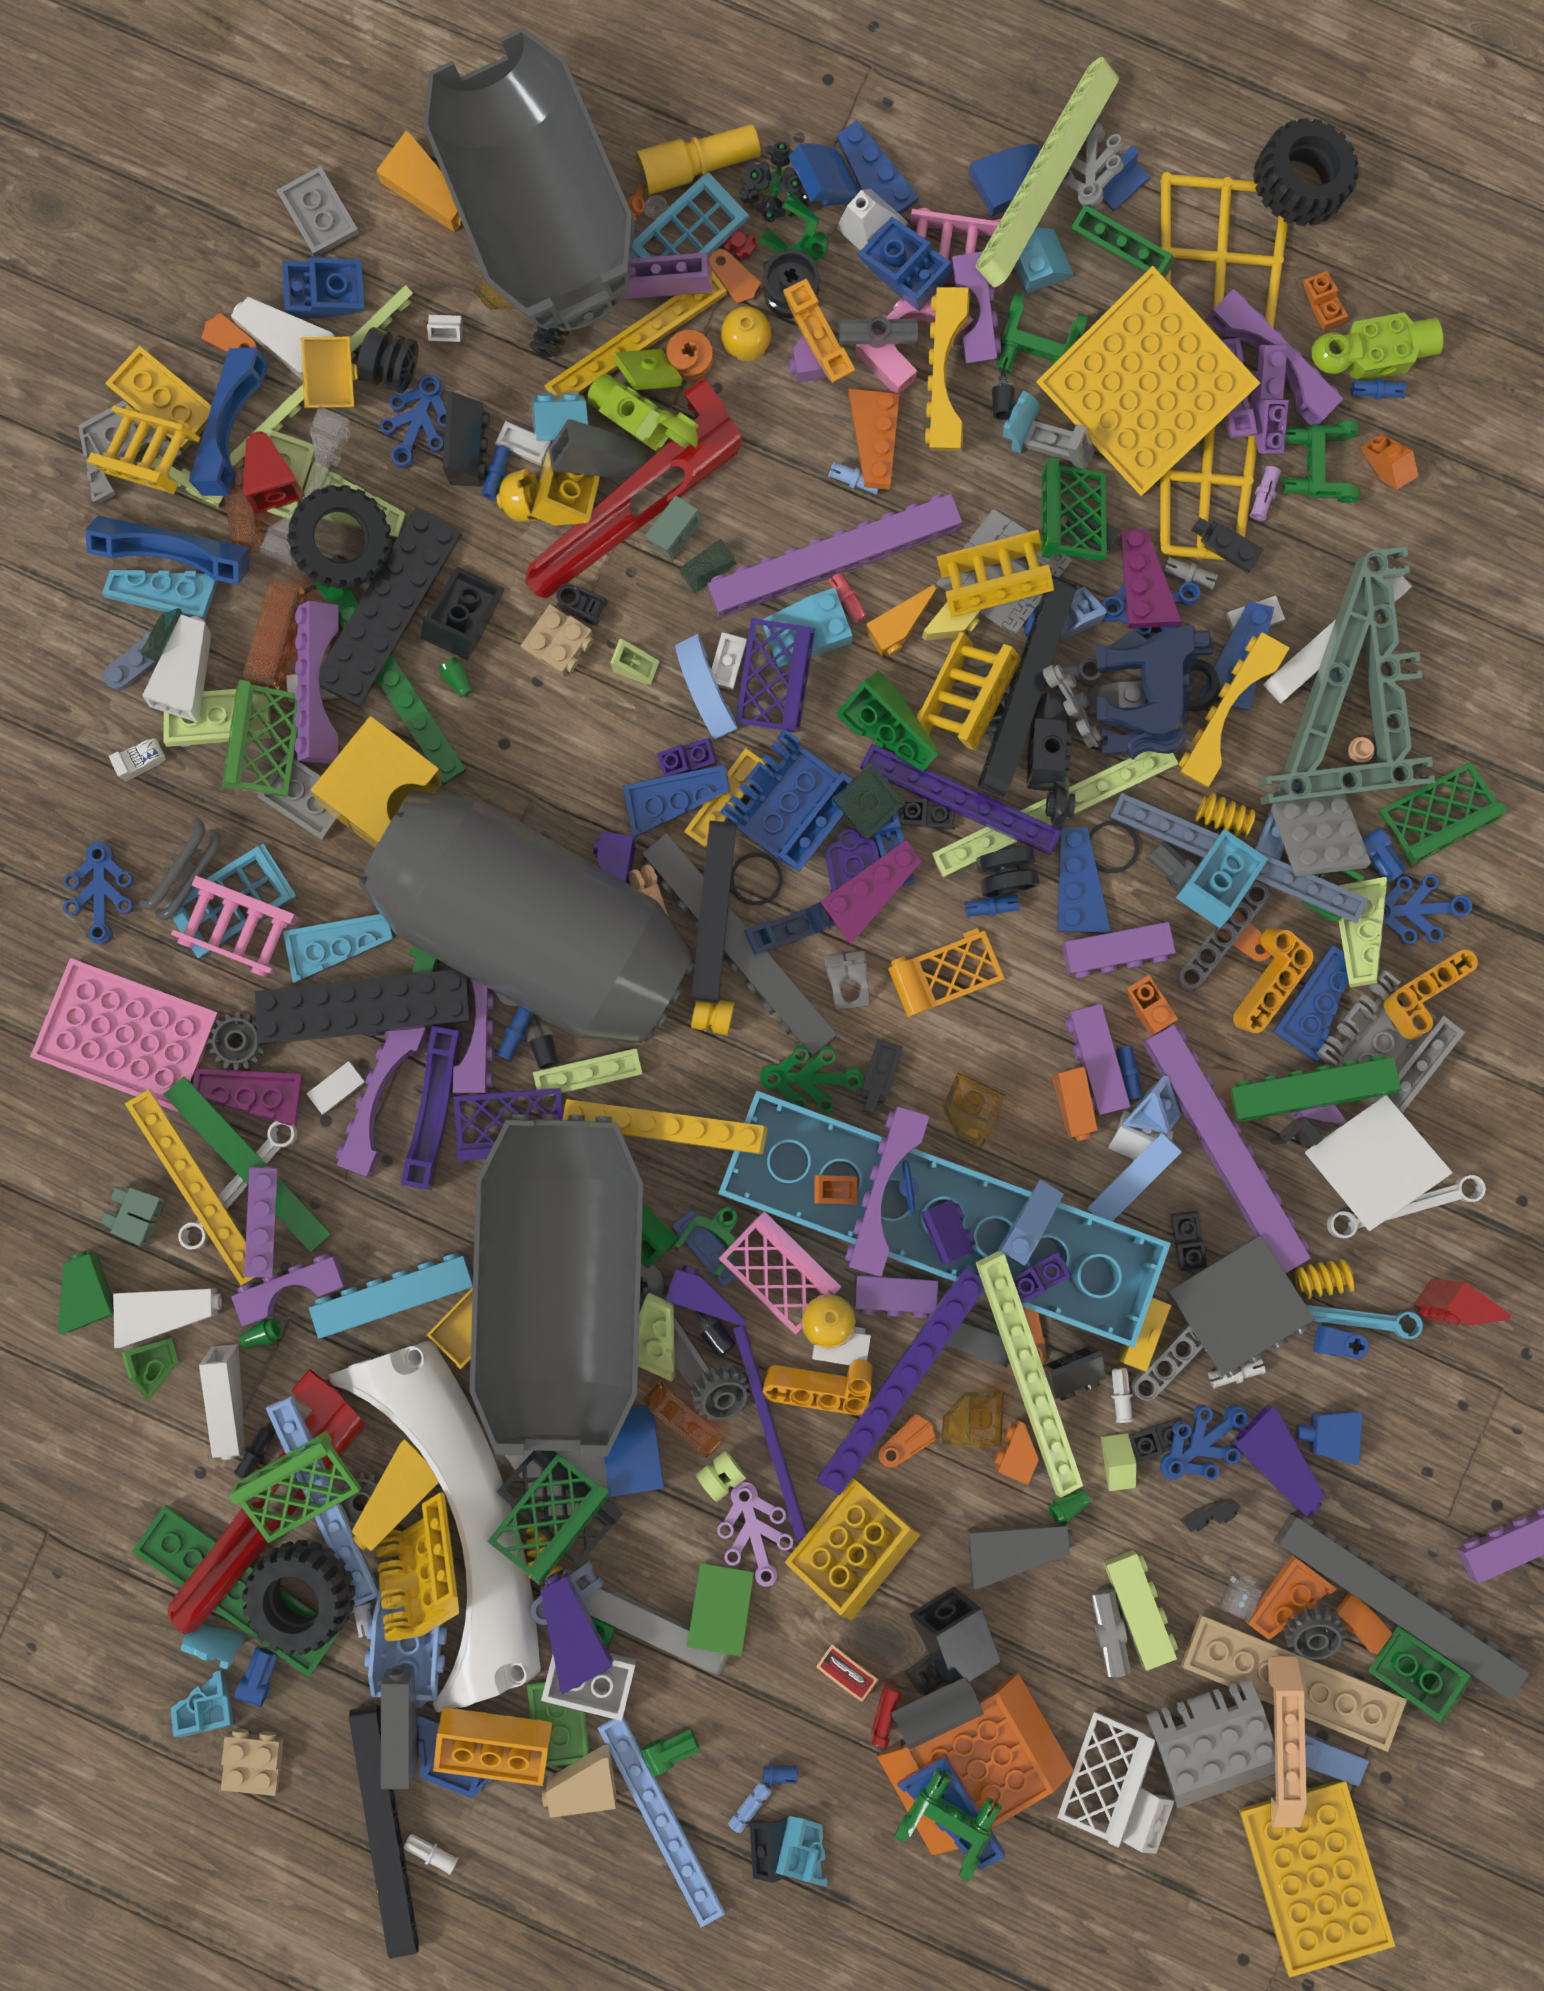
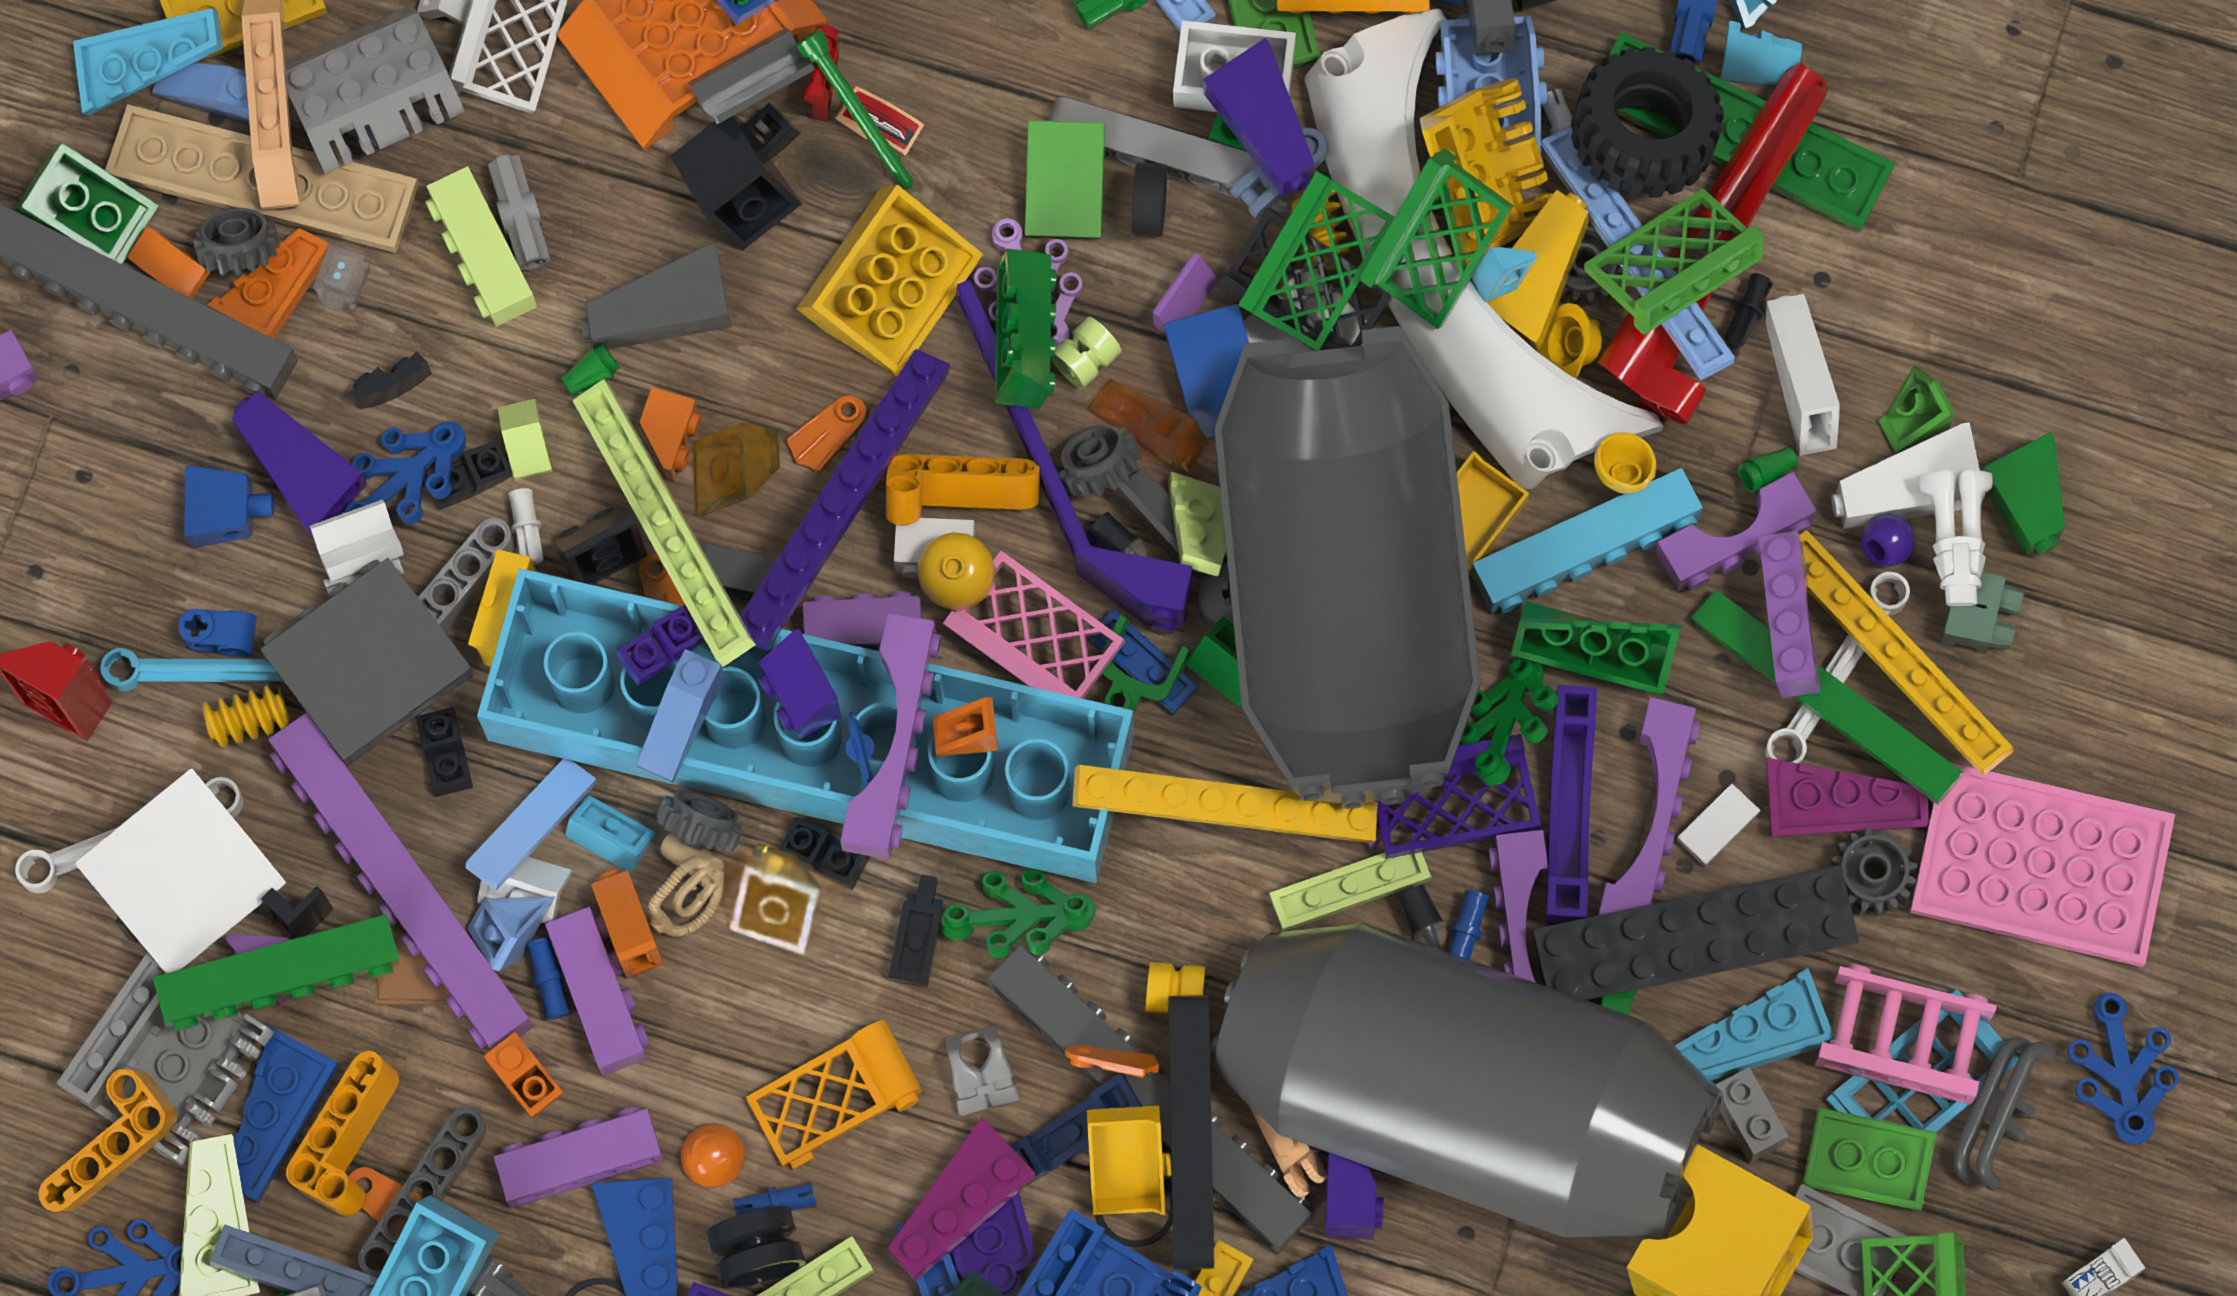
camera: 175 degrees right, 10 degrees down
none -> medium azure wing [73,8,223,116]
none -> white panel [310,499,404,582]
none -> medium azure slope [565,795,656,873]
none -> tan piece [648,832,724,937]
none -> dark grey gear [656,790,743,852]
none -> orange piece [681,1123,745,1189]
none -> black slope [778,817,871,890]
none -> green piece [795,28,913,190]
none -> green wedge [995,248,1057,409]
none -> orange piece [1065,1045,1159,1078]
none -> yellow container [1087,1105,1171,1215]
none -> black tyre [1131,163,1167,237]
none -> medium lavender slope [1153,253,1217,333]
none -> green fence [1359,148,1514,329]
none -> green plant [1460,658,1559,786]
none -> medium azure slope [1472,247,1537,302]
none -> green wedge [1511,601,1682,696]
none -> yellow piece [1538,303,1602,378]
none -> yellow piece [1594,432,1657,494]
none -> light grey brick [1716,1067,1789,1164]
none -> bright green tile [1803,1107,1937,1211]
none -> dark purple piece [1861,513,1915,567]
none -> white piece [1918,470,1993,606]

